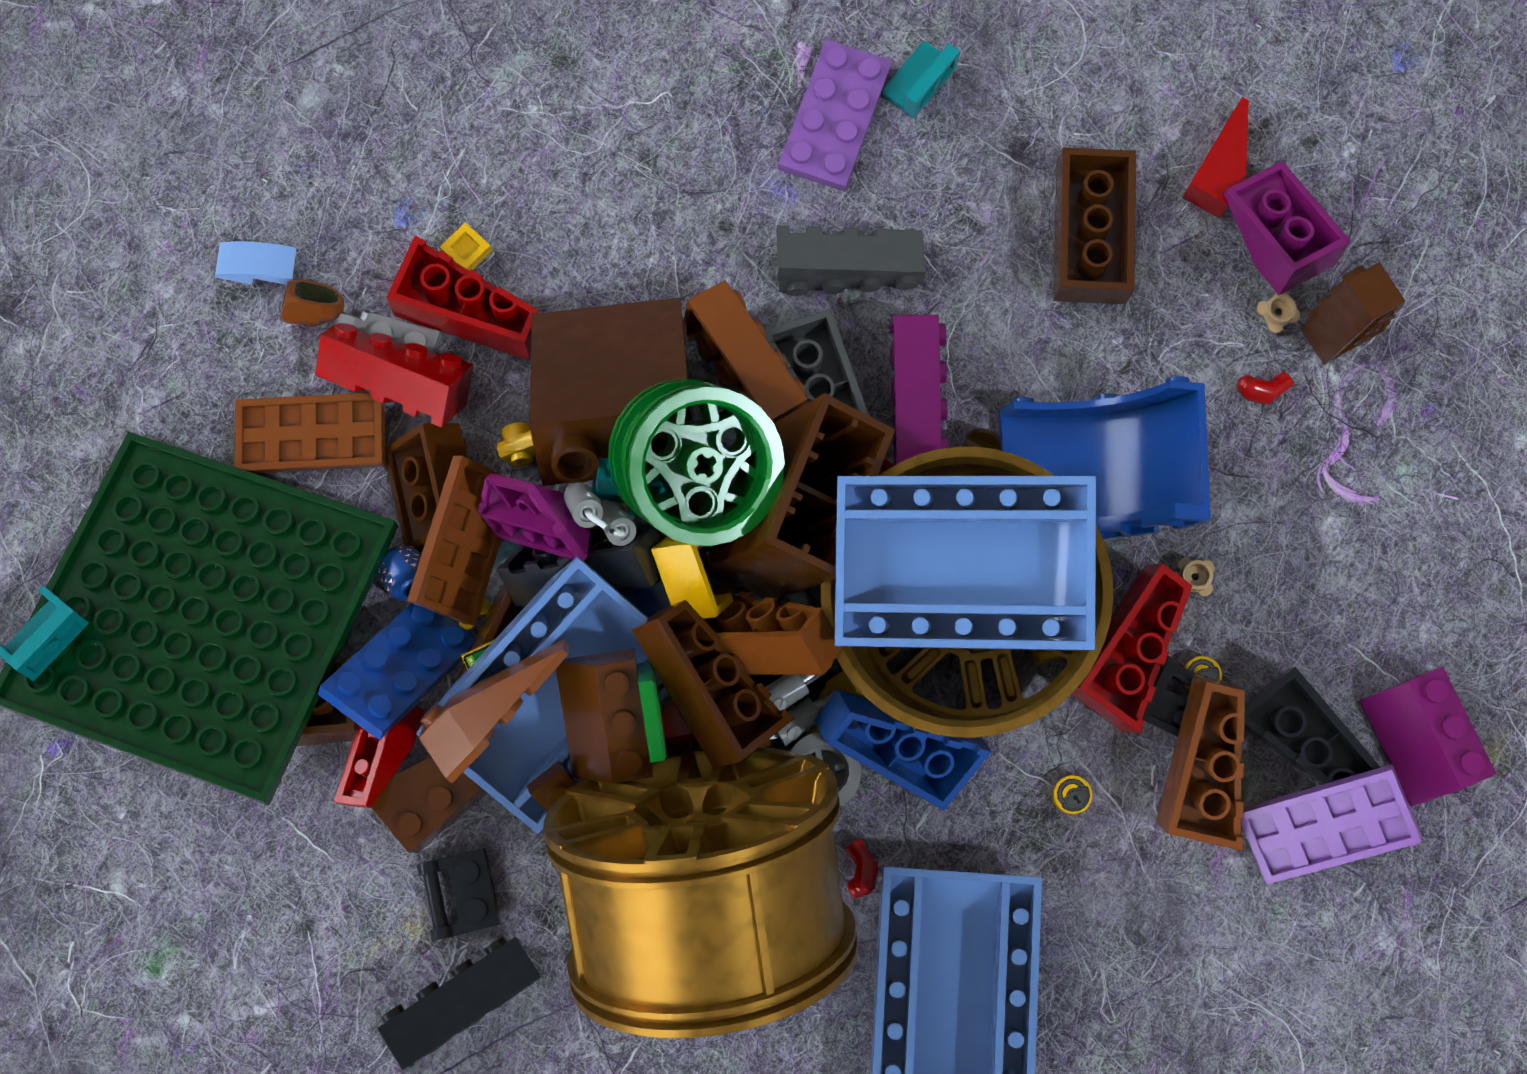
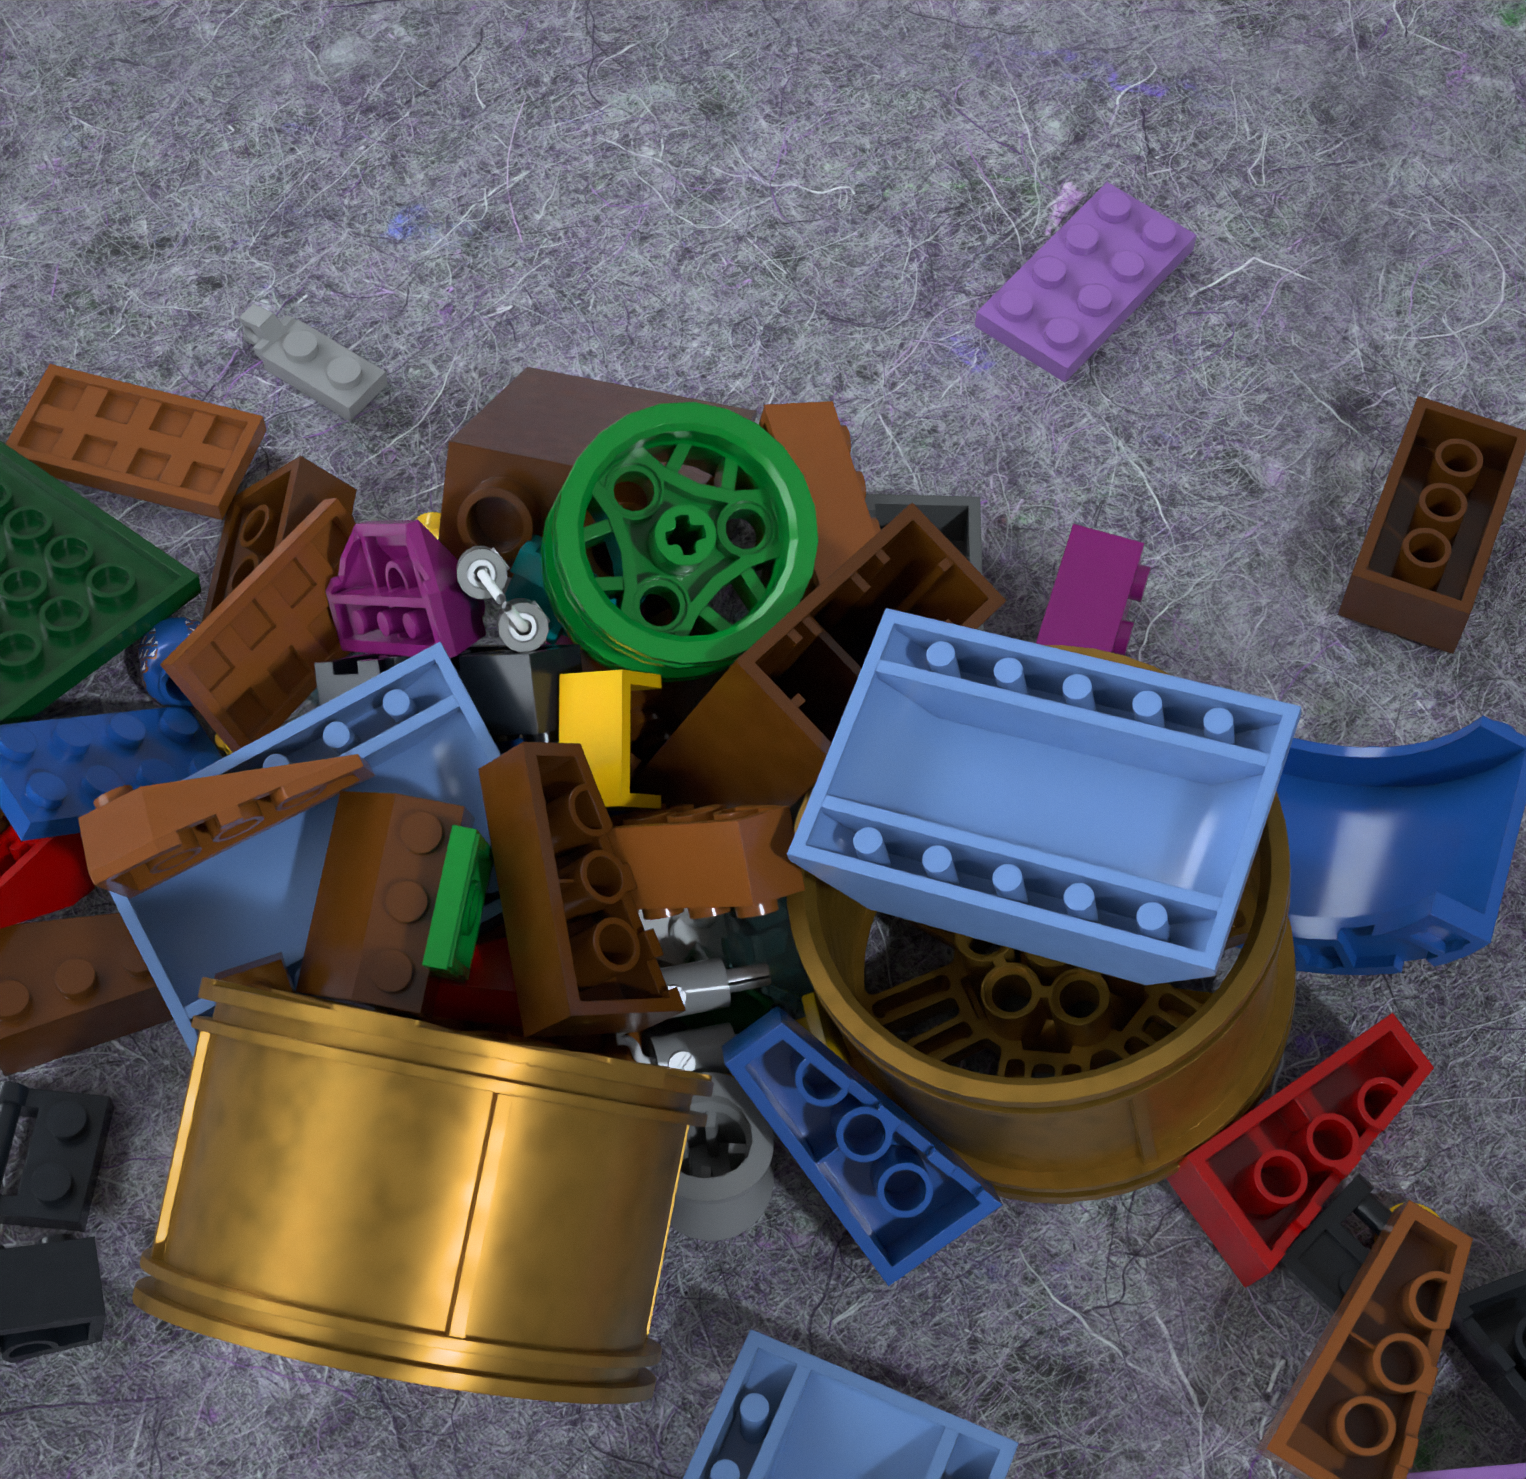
camera: 15 degrees right, 20 degrees down
light blue slope [215,241,297,285] -> none
dark orange rock [280,279,344,326] -> none
red wedge [315,323,474,428] -> none
red wedge [387,235,539,361] -> none
yellow plate [440,222,493,271] -> none
dark grey wedge [776,225,926,296] -> none
red arm [845,838,879,898] -> none
teal panel [882,41,960,118] -> none
tile [1052,775,1092,815] -> none
tan plate [1177,557,1215,597] -> none

